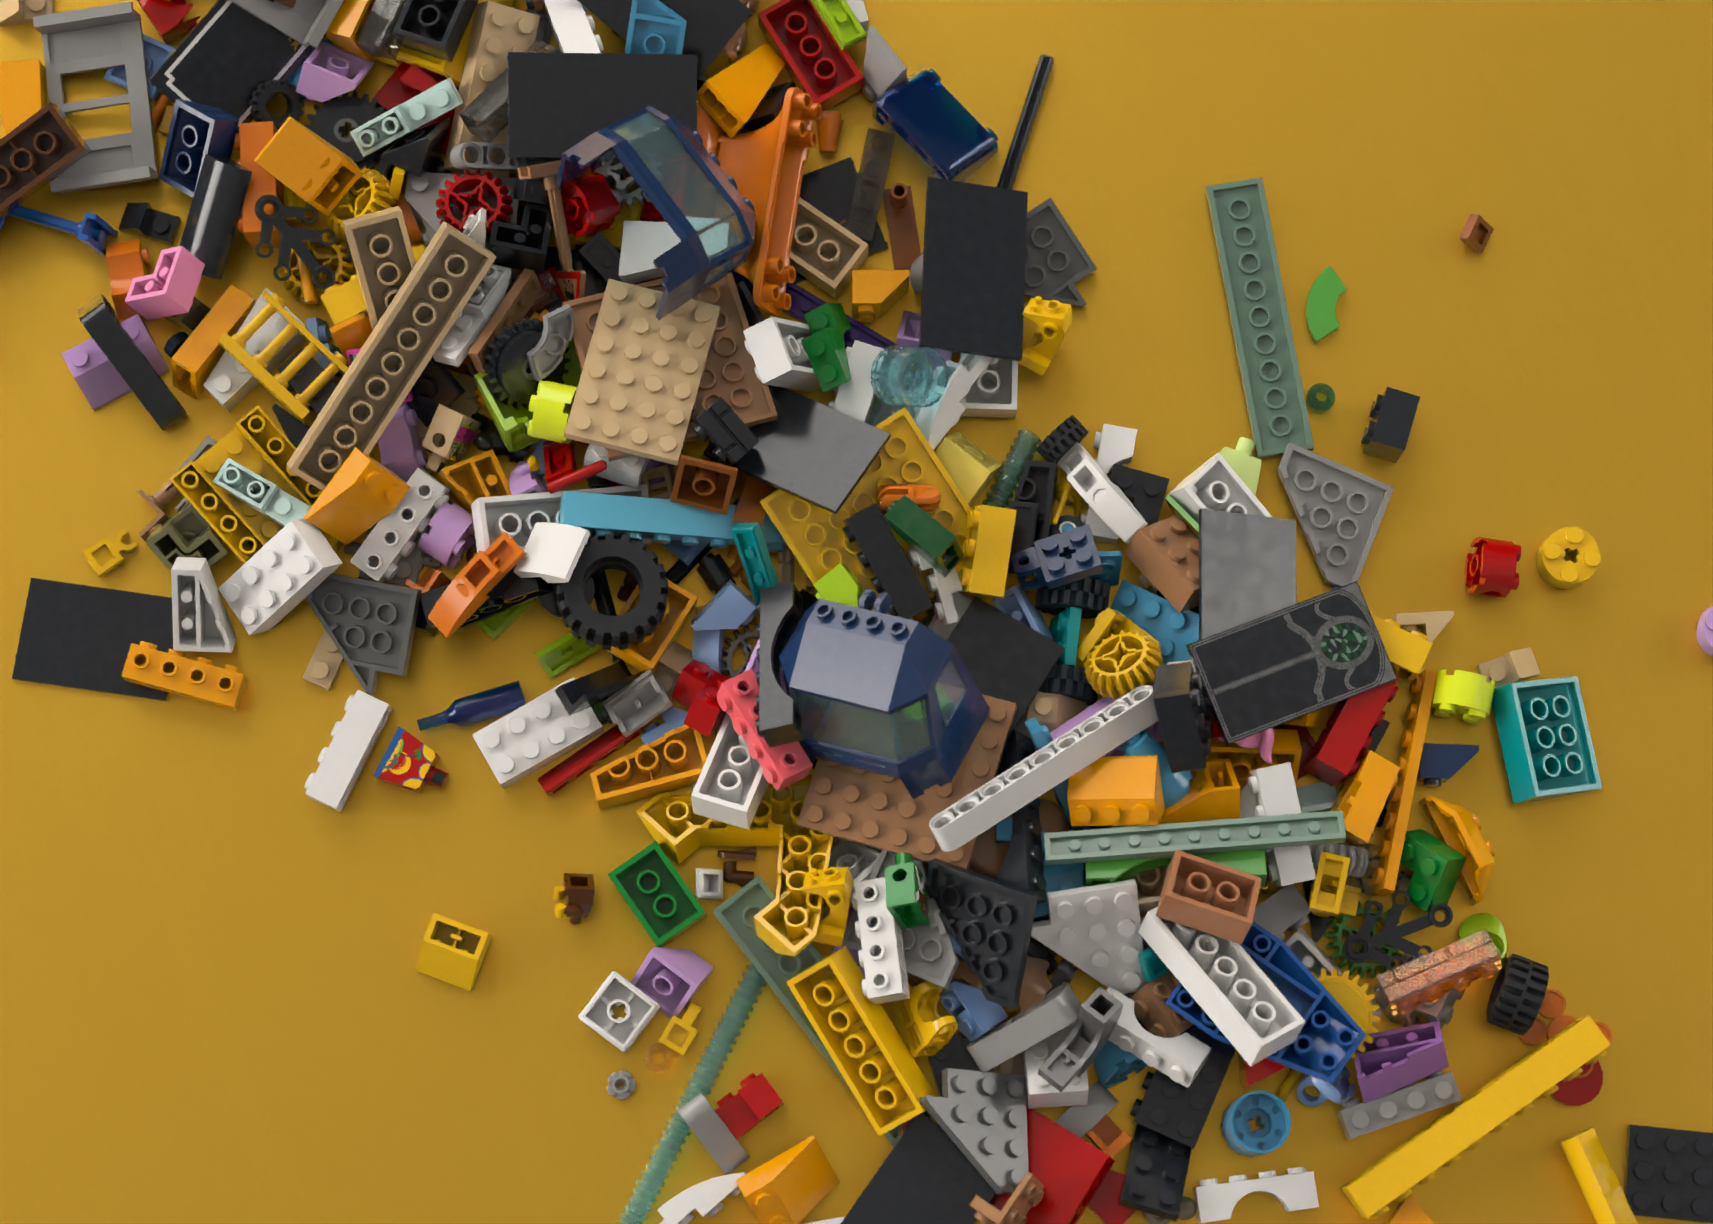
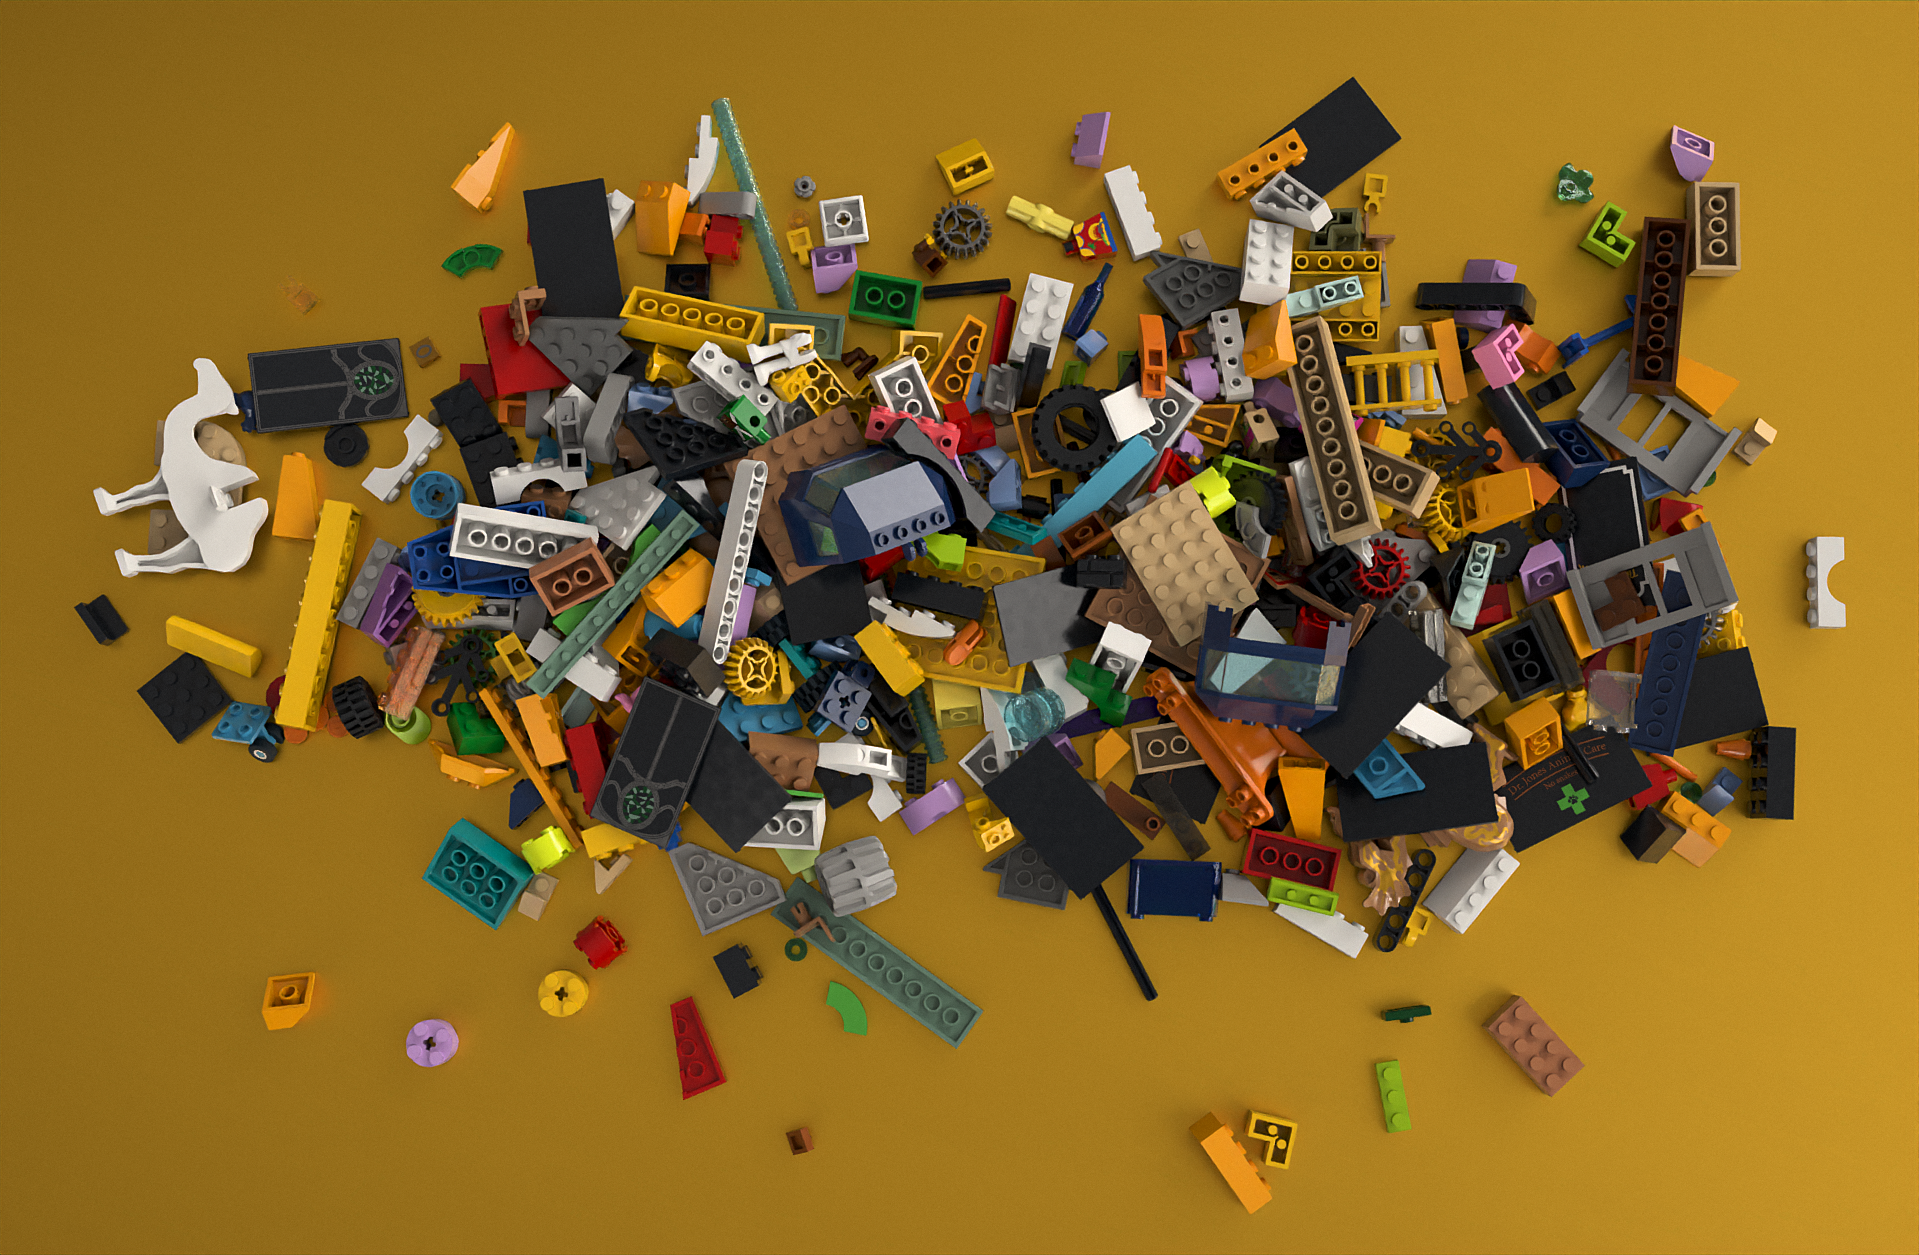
camera: 130 degrees right, 5 degrees up
white slope [696,868,723,901] -> none
dark green slope [885,495,964,578] -> none
none -> dark azure plate [212,701,285,763]
none -> black plate [664,264,712,301]
none -> red wing [670,996,727,1100]
none -> orange slope [679,213,711,247]
none -> white piece [746,332,817,386]
none -> medium nougat bracket [790,902,836,942]
none -> light grey wheel [814,836,897,917]
none -> lavender brick [899,778,966,836]
none -> black axle [923,278,1011,299]
none -> flat silver gear [933,199,992,260]
none -> light yellow piece [1006,196,1075,241]
none -> lavender slope [1071,112,1111,169]
none -> medium blue slope [1073,329,1109,367]

